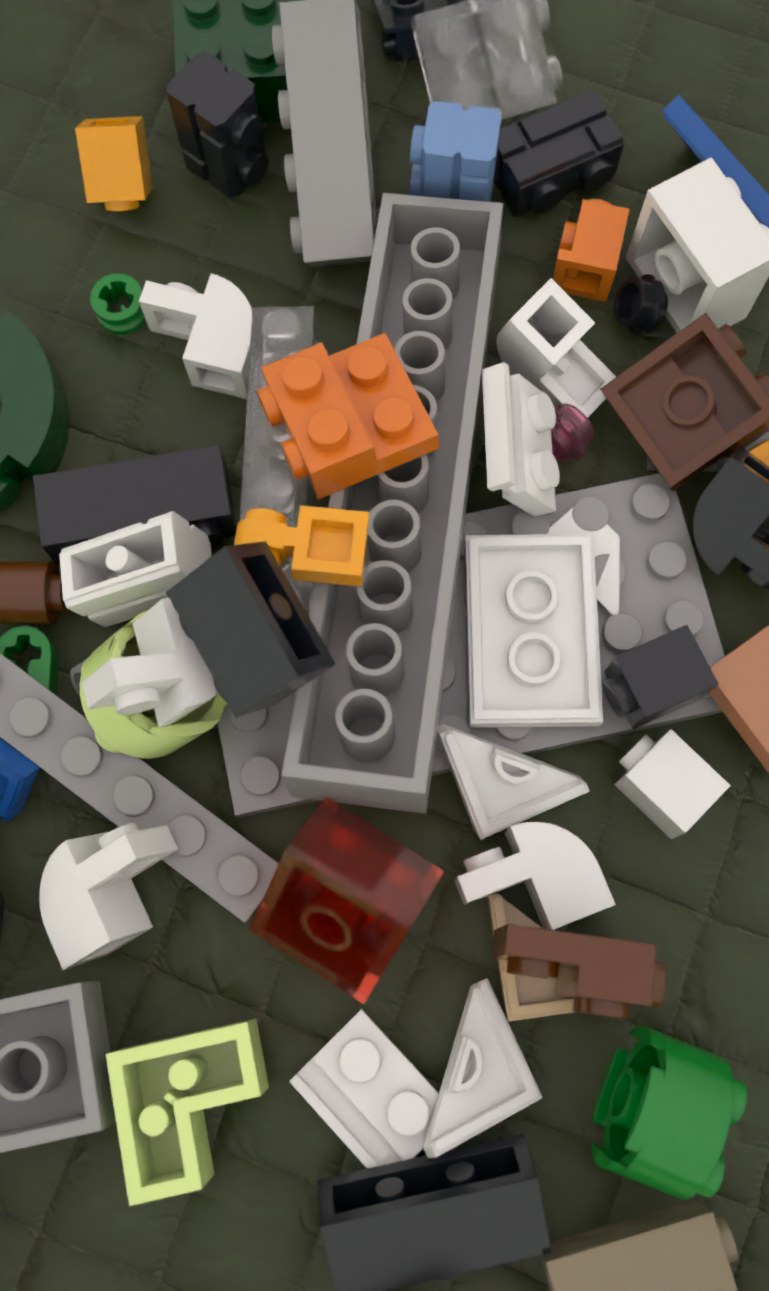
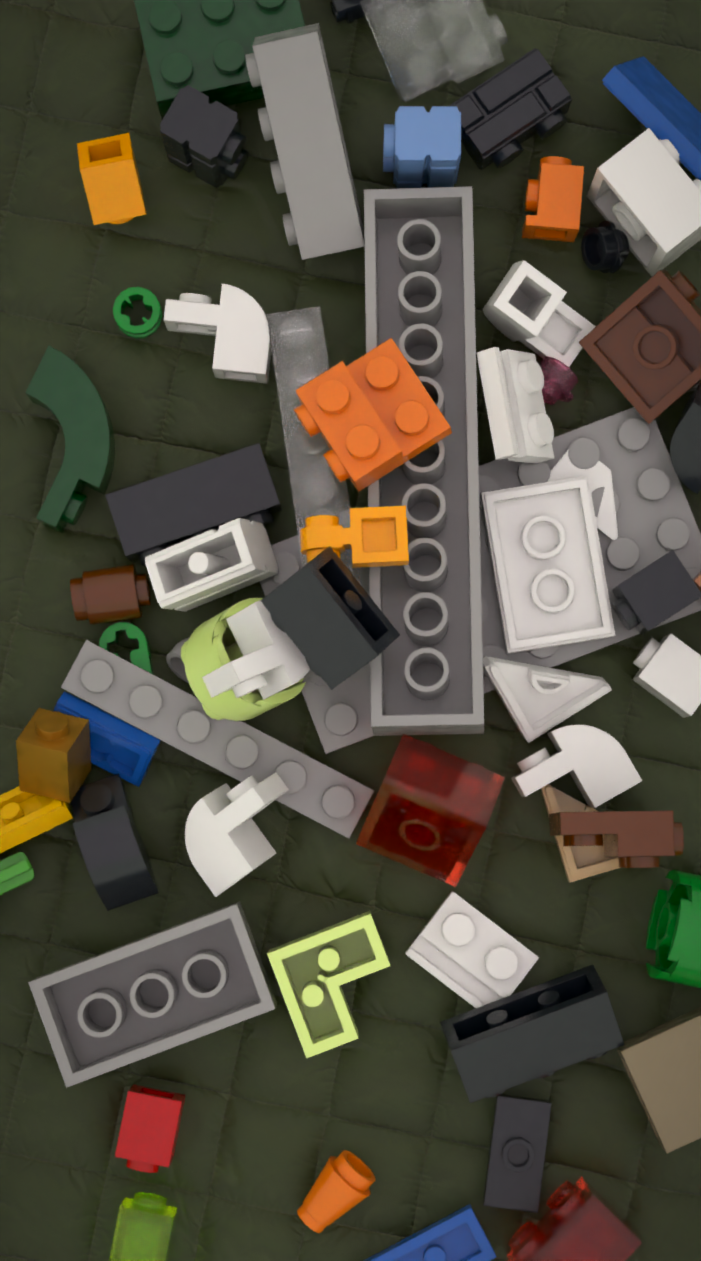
camera: 10 degrees left, 10 degrees up
white tile [423,978,543,1158] -> none

